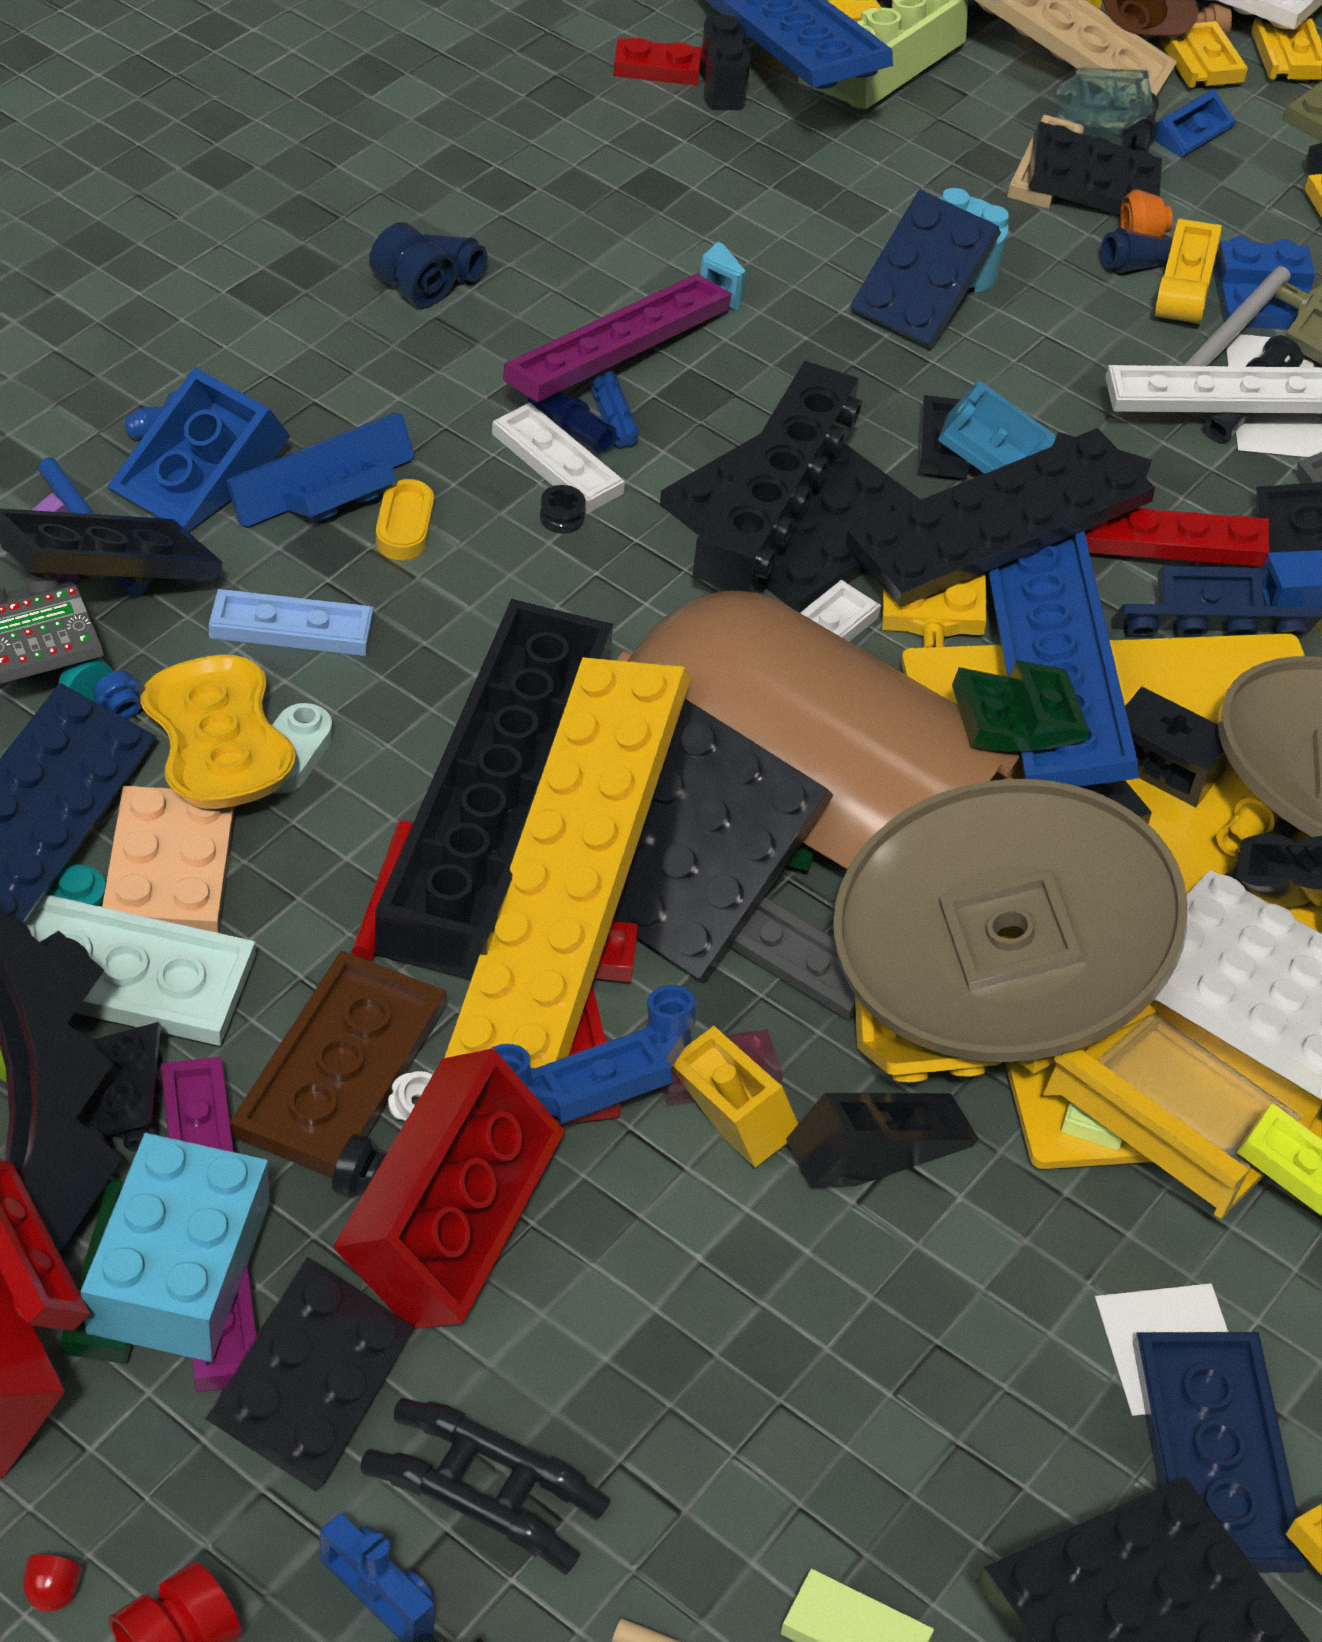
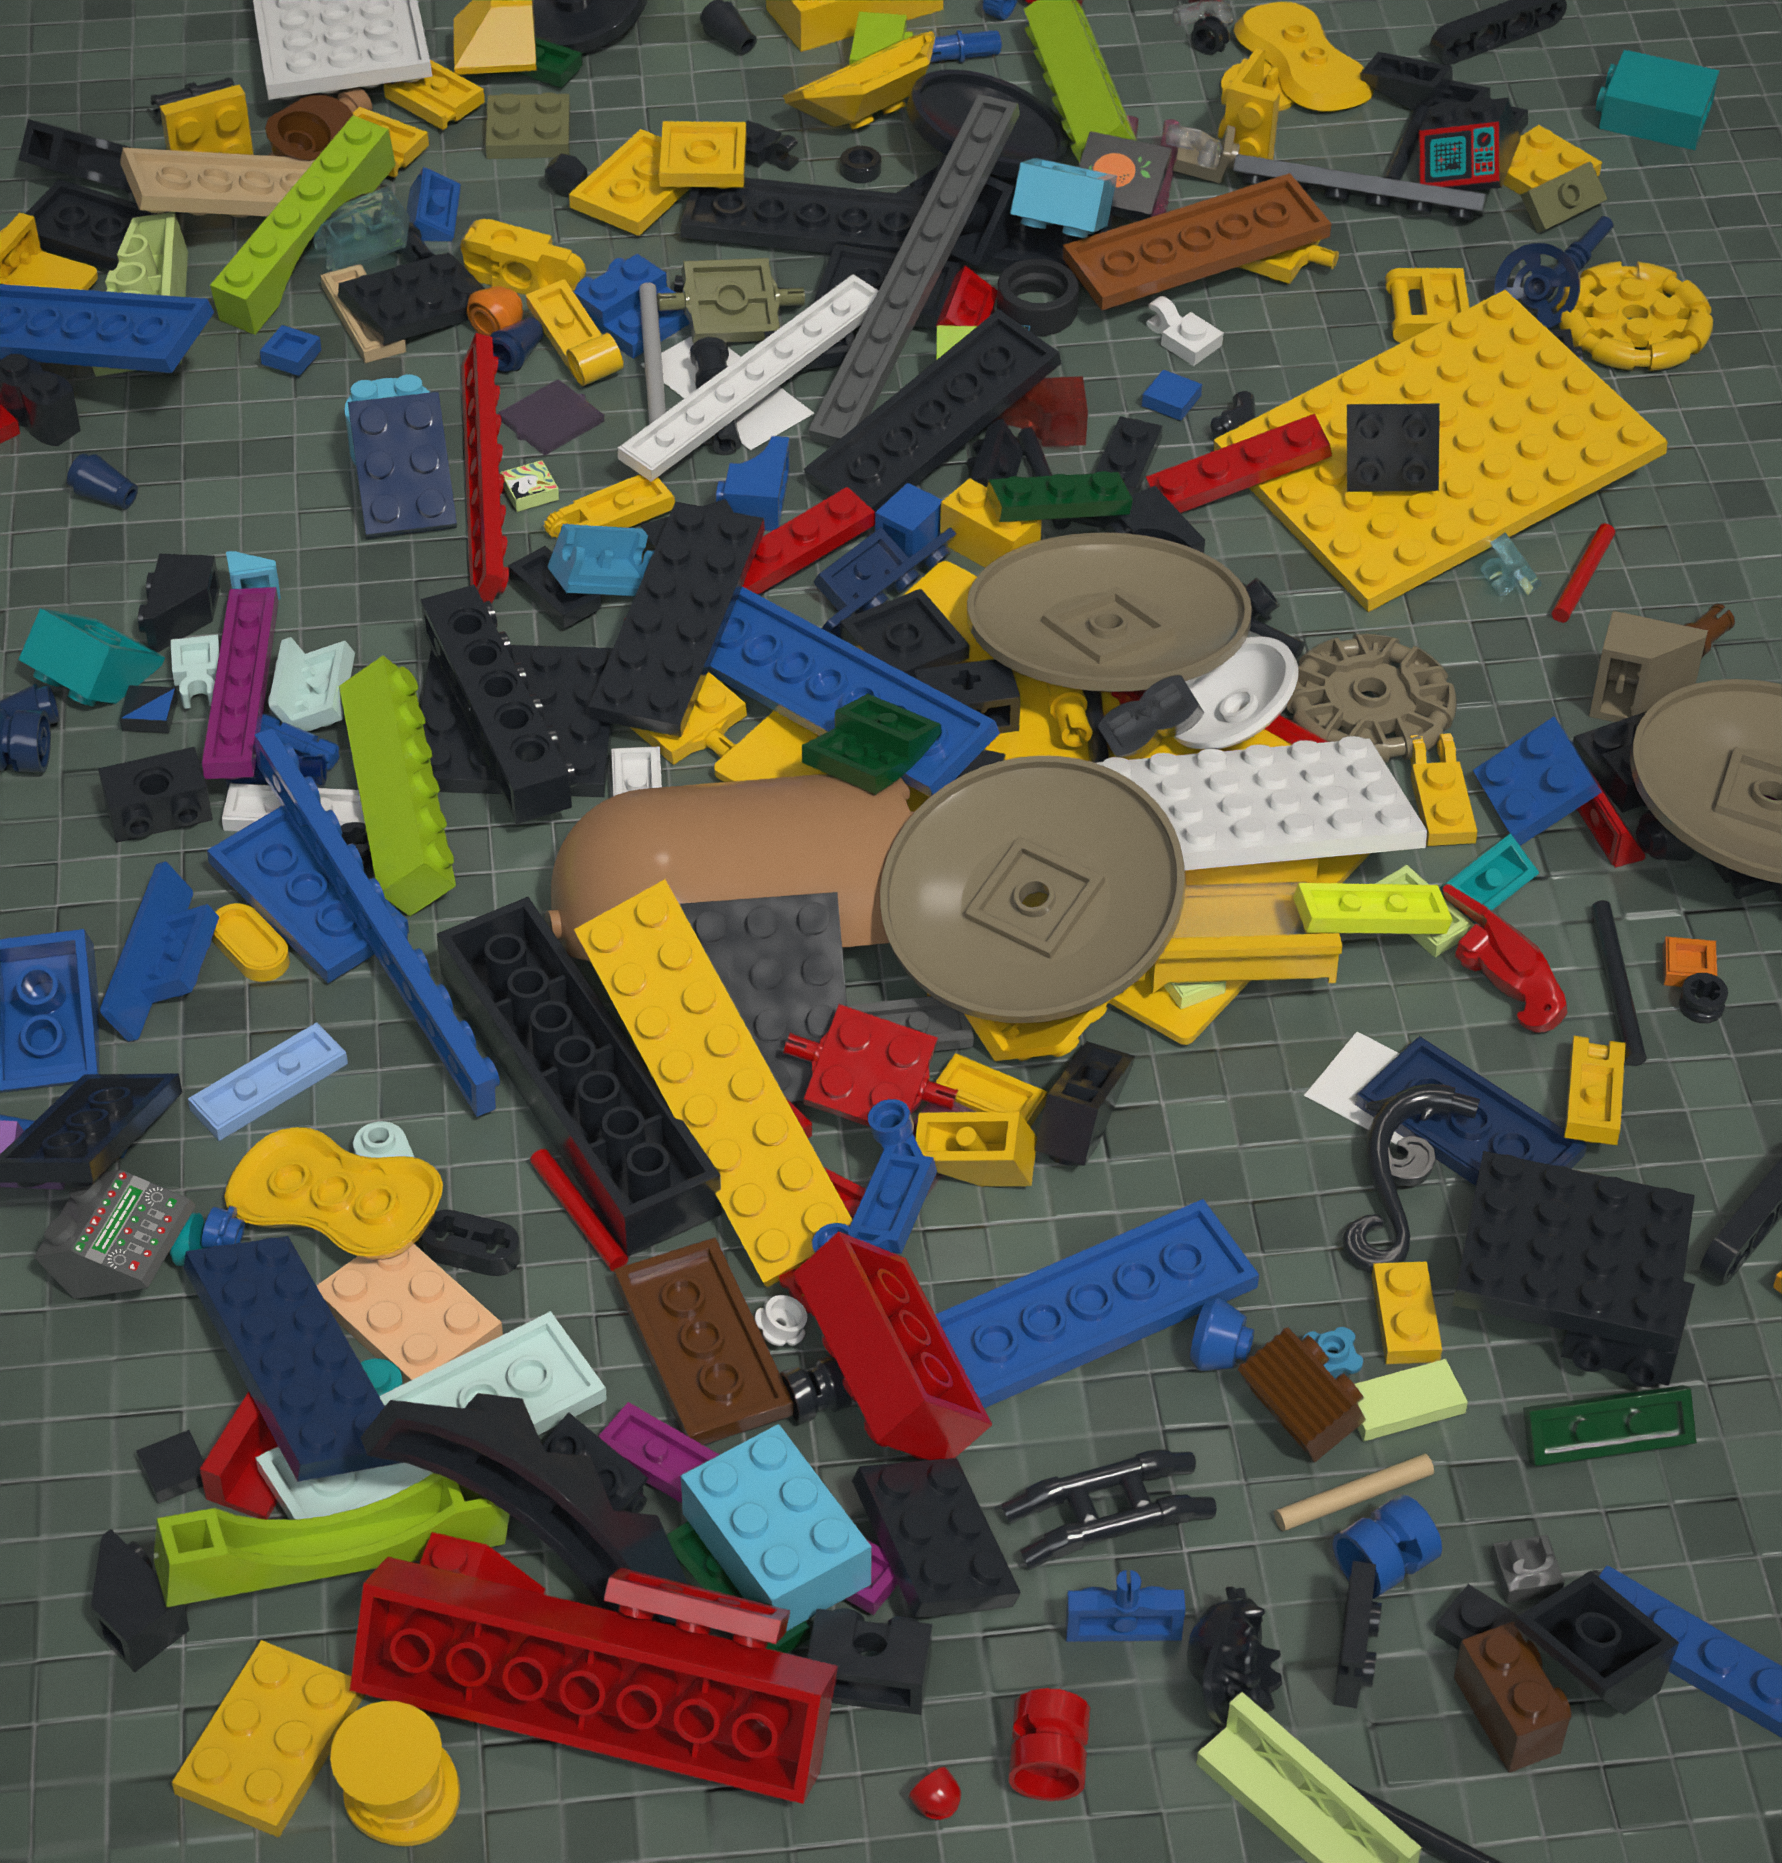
camera: 40 degrees left, 0 degrees up
none -> teal slope [18,608,165,707]
none -> dark blue cone [67,453,138,509]
none -> black brick [98,747,213,843]
none -> black tile [120,685,178,733]
none -> black slope [138,553,220,652]
none -> light aqua plate [171,635,220,709]
none -> blue plate [207,806,409,983]
none -> lime arch [210,115,396,335]
none -> blue plate [254,728,500,1117]
none -> blue plate [260,325,321,376]
none -> light aqua bracket [268,637,355,732]
none -> lime brick [339,655,456,917]
none -> black beam [421,1209,521,1276]
none -> yellow piece [460,219,586,295]
none -> red plate [461,333,509,603]
none -> clear purple piece [498,379,605,456]
none -> yellowish green tile [500,460,559,512]
none -> yellow hinge [543,474,675,538]
none -> blue arch [716,436,790,531]
none -> red plate [783,1004,959,1127]
none -> black brick [807,1608,932,1715]
none -> black plate [840,588,970,677]
none -> yellow tile [935,1053,1047,1127]
none -> blue plate [935,1199,1259,1408]
none -> blue cone [1190,1298,1255,1371]
none -> reddish brown brick [1237,1327,1366,1462]
none -> dark azure plate [1303,1327,1363,1378]
none -> black plant [1343,1083,1480,1273]
none -> yellow plate [1371,1262,1442,1364]

